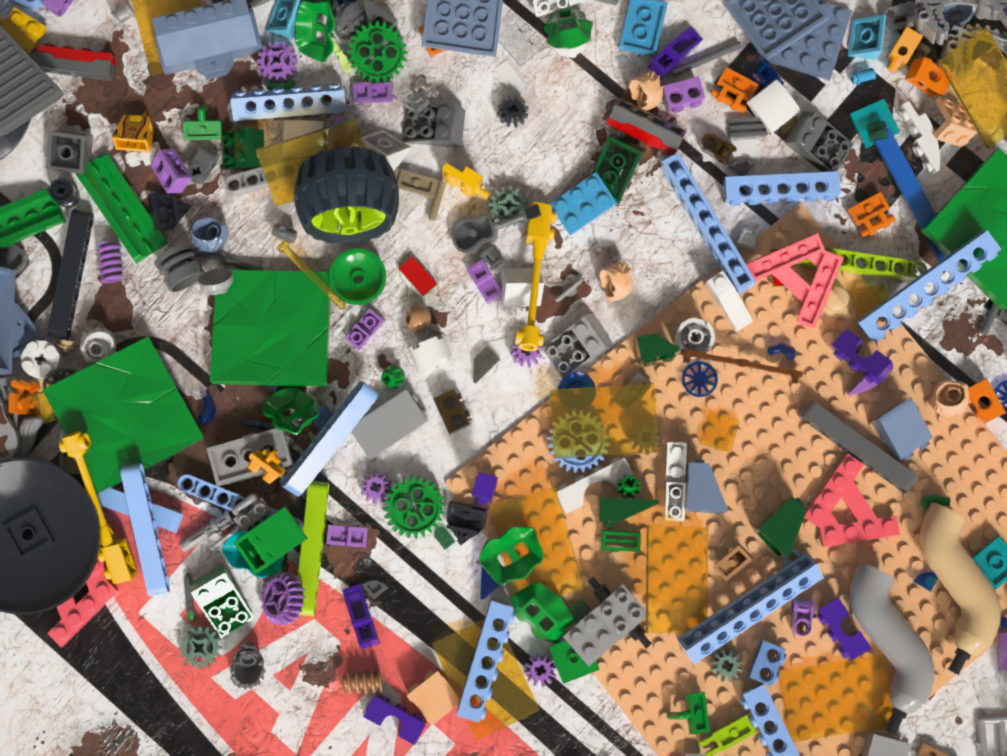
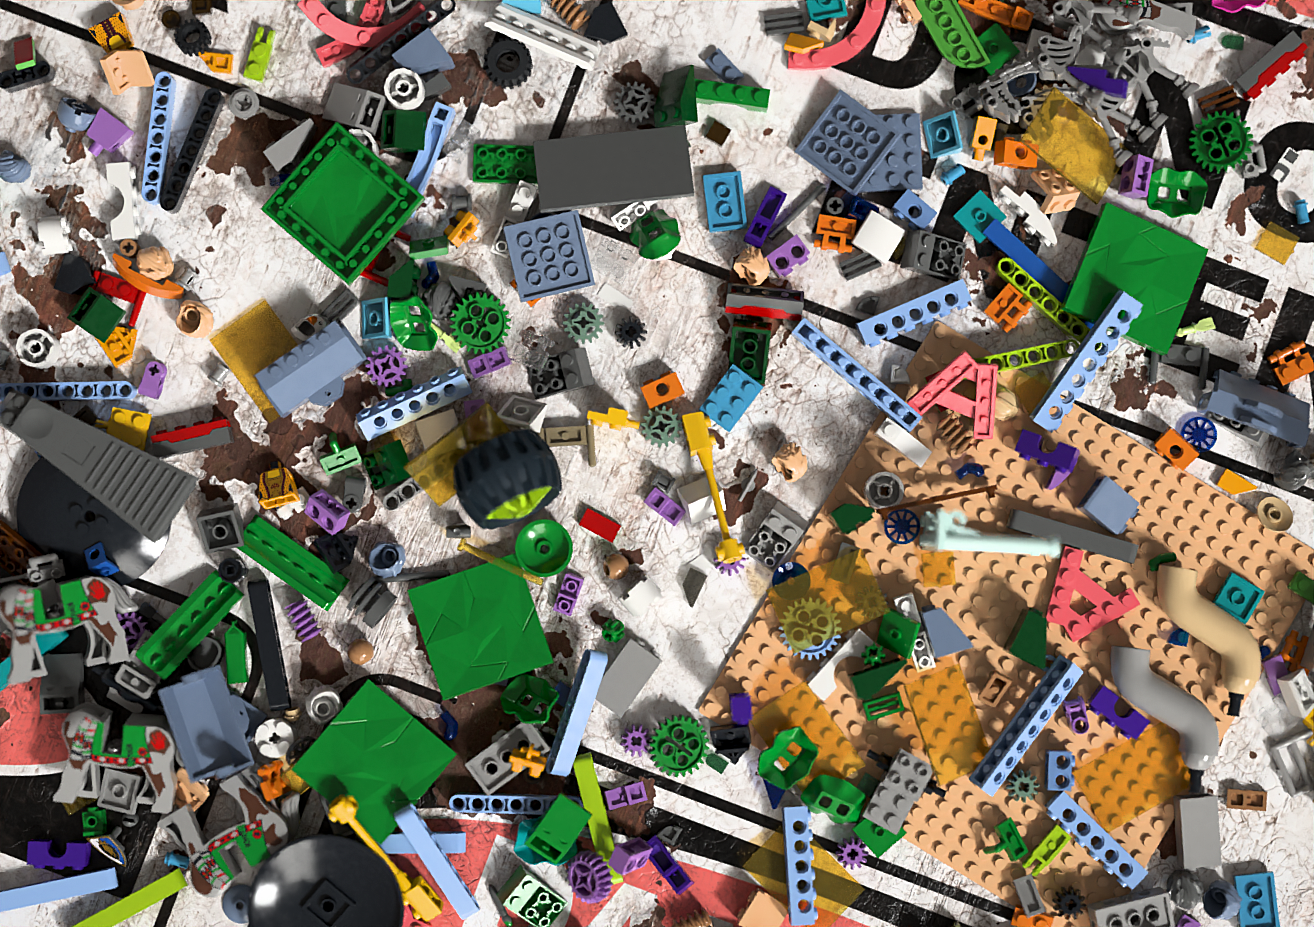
camera: 20 degrees left, 5 degrees up
light grey pin [179,509,236,553] -> none
light grey piece [198,268,234,295] -> none
light grey piece [210,494,272,550] -> none
dark blue piece [242,419,275,429] -> none
dark brown brick [433,389,472,435] -> none
dark grey piece [451,204,542,255] -> none
dark brown piece [699,133,737,166] -> none
white sticker [702,139,757,162] -> none
clear green tile [866,121,889,142] -> none
light nougat hair [931,380,969,417] -> none
none -> green piece [224,621,249,684]
none -> medium nougat piece [347,638,374,665]
none -> sand green gear [563,302,604,344]
none -> medium lavender brick [608,837,653,875]
none -> orange brick [640,371,685,409]
none -> dark grey bush [825,197,844,217]
none -> green plate [876,607,921,659]
none -> medium blue brick [892,189,937,230]
none -> light aqua arch [919,510,1060,557]
none -> medium nougat piece [936,412,976,455]
none -> lime beam [995,257,1102,351]

